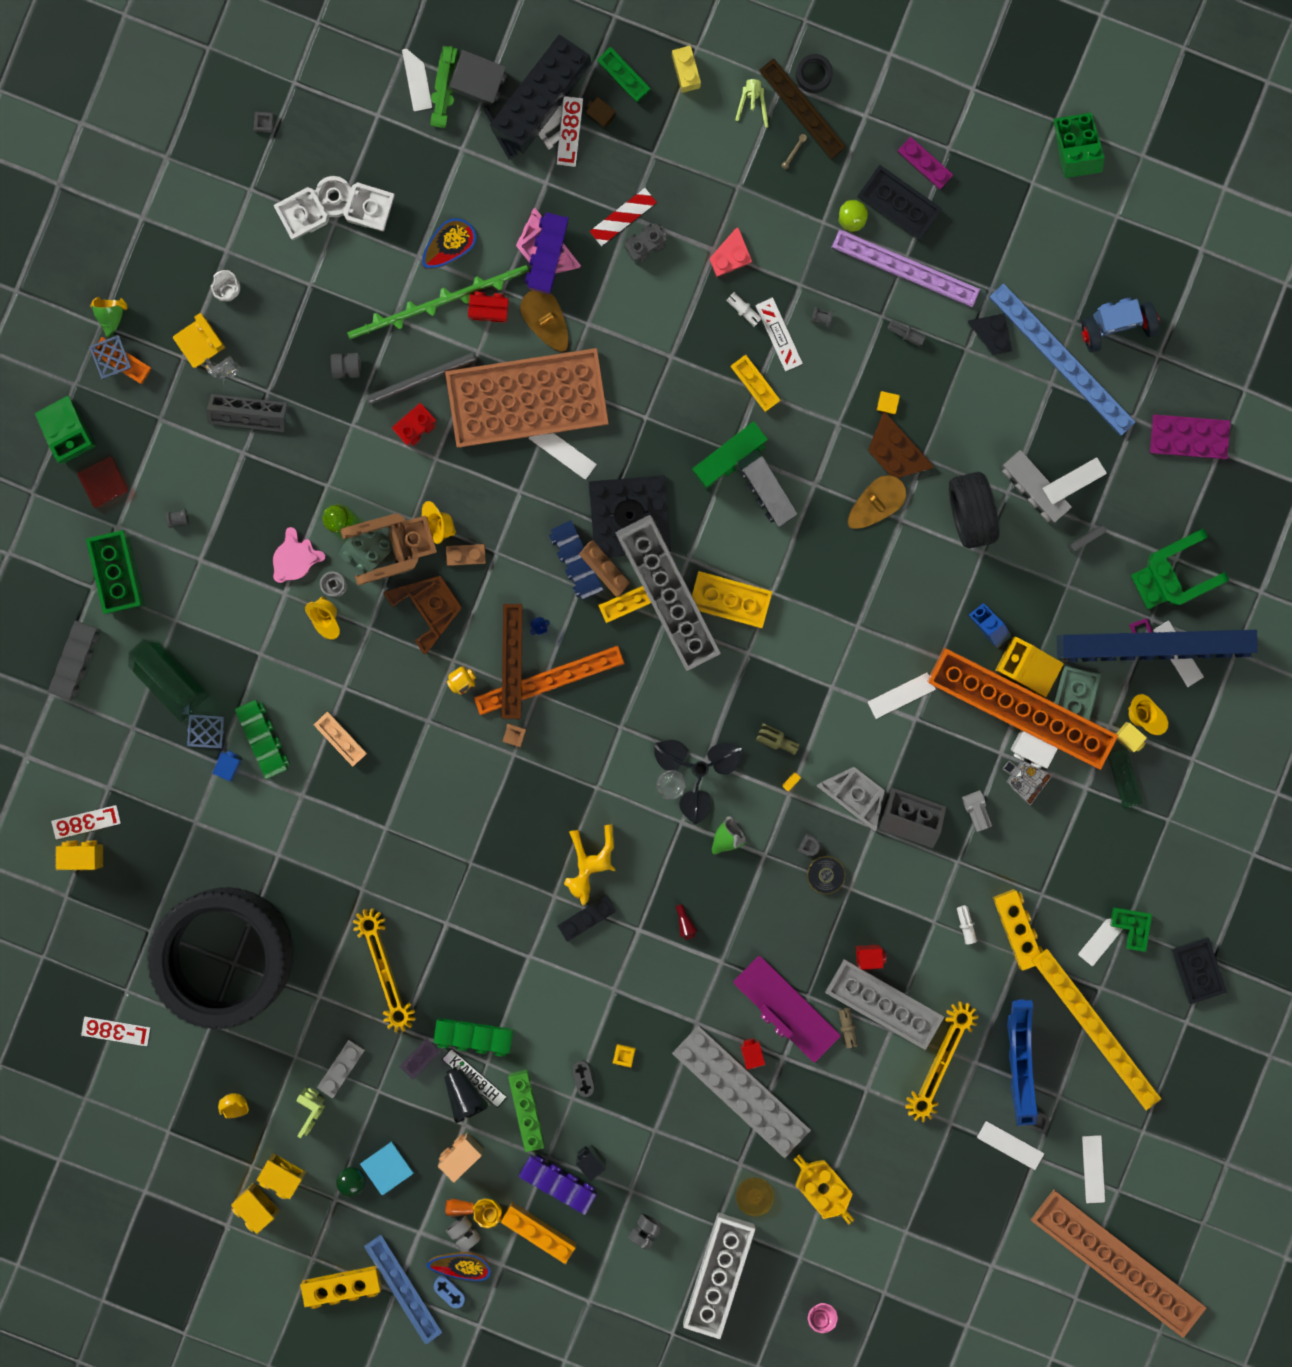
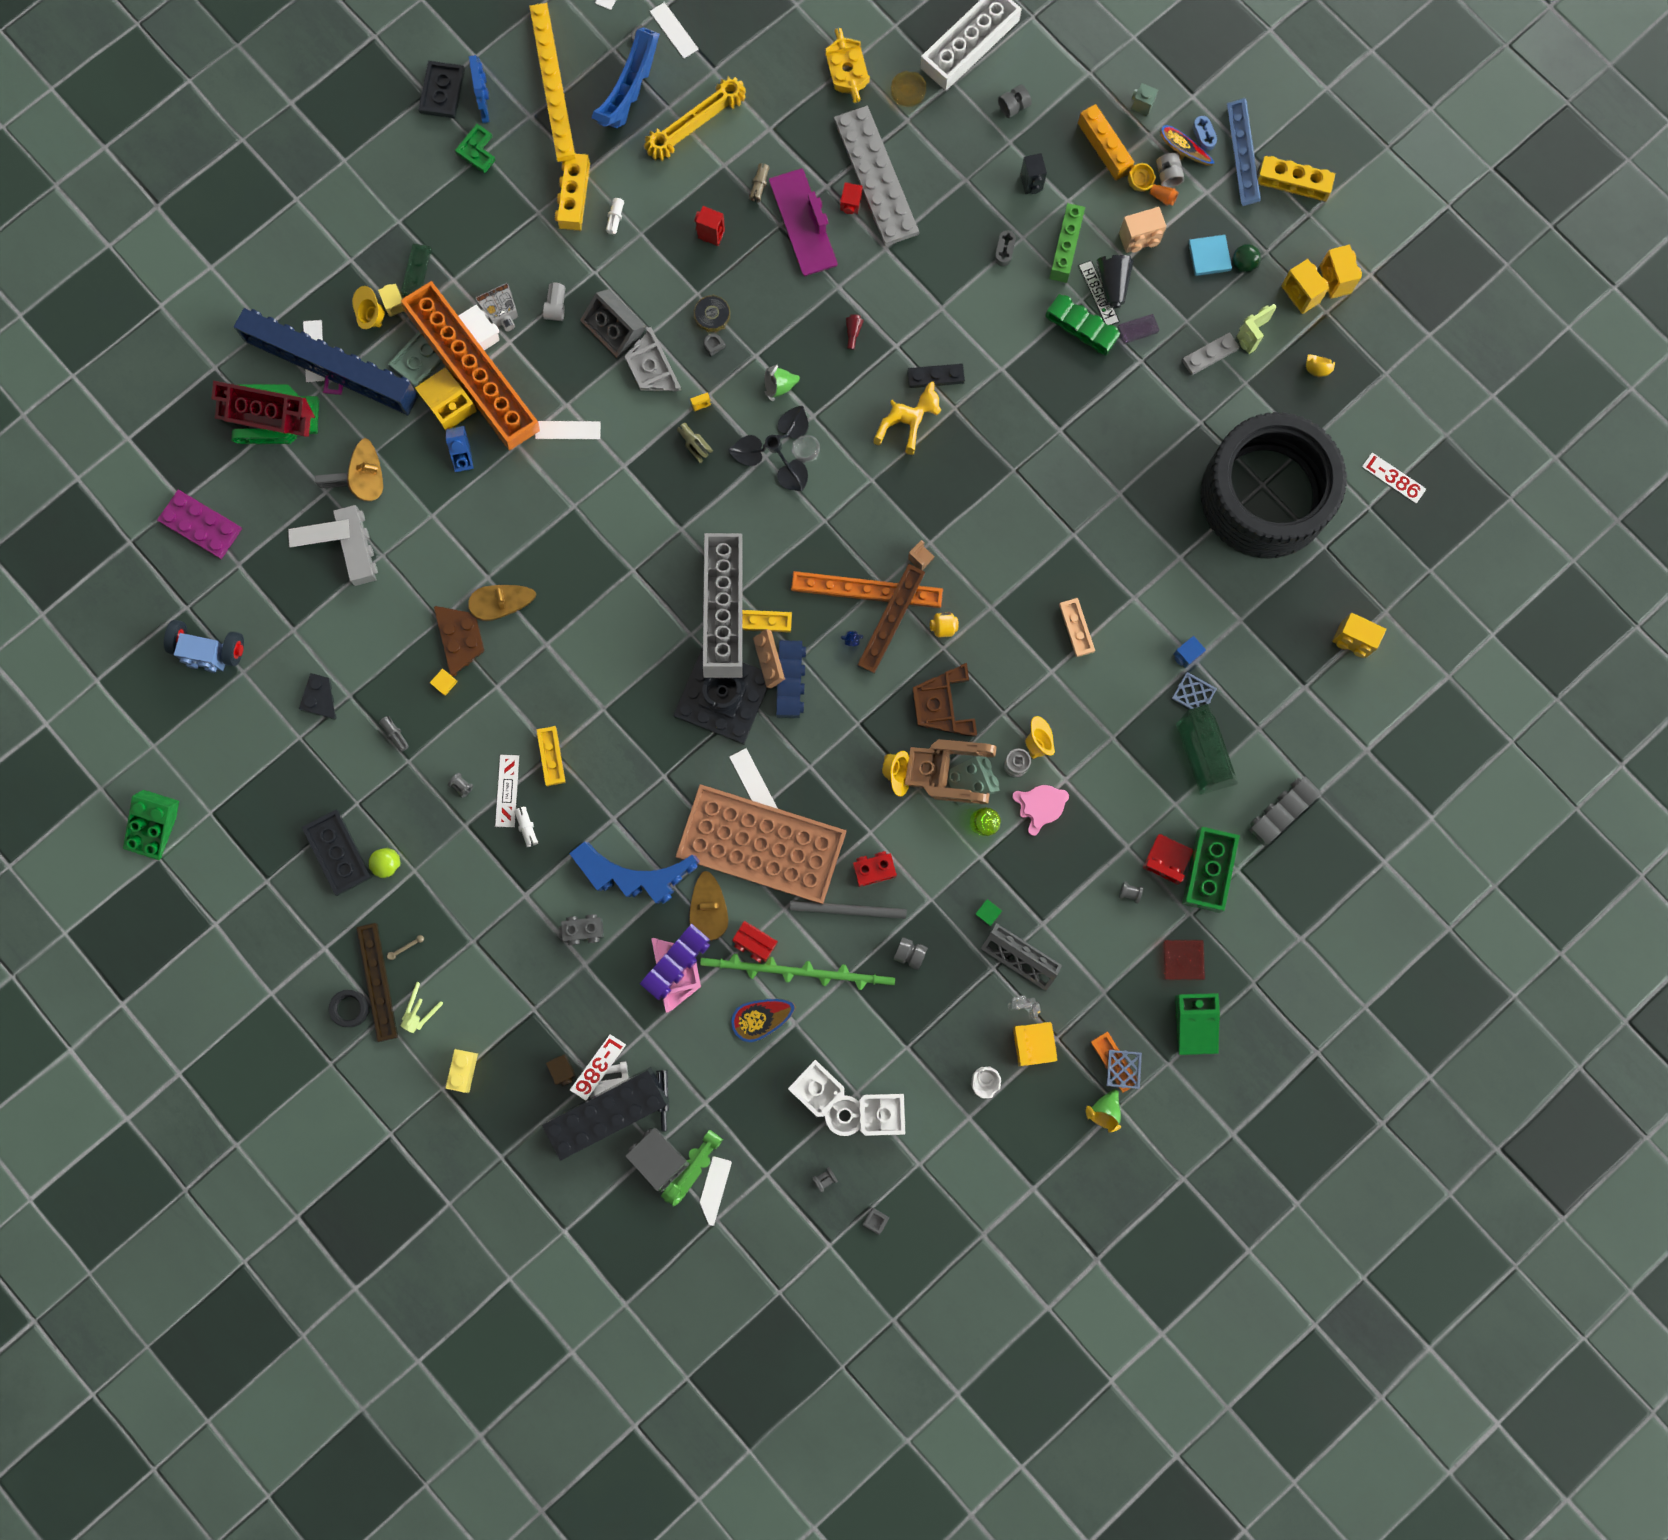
camera: 155 degrees left, 10 degrees down
white sticker [51,805,121,839] -> none
green brick [235,699,290,779] -> none
yellow arm [353,908,416,1032] -> none
medium nougat plate [446,544,486,566] -> none
dark purple brick [519,1154,597,1215] -> none
sticker [590,188,657,246] -> none
green plate [597,47,650,103] -> none
yellow tile [613,1044,636,1068] -> none
green brick [692,421,768,490] -> none
yellow plate [692,571,773,628] -> none
coral wing [709,228,752,277] -> none
brick [737,450,797,527] -> none
light grey plate [825,959,944,1050] -> none
lavender tile [832,229,980,308] -> none
magenta plate [897,136,953,190] -> none
black tyre [949,472,999,549] -> none
medium blue plate [989,283,1135,436] -> none
white sticker [1078,919,1123,966] -> none
none -> dark red slope [211,381,315,437]
none -> pearl gold shield [347,438,383,501]
none -> blue wing [469,55,490,123]
none -> blue arch [569,842,700,904]
none -> dark grey bush [812,1167,838,1193]
none -> green tile [975,899,1002,926]
none -> sand green brick [1131,83,1158,116]
none -> red bracket [1142,834,1193,885]

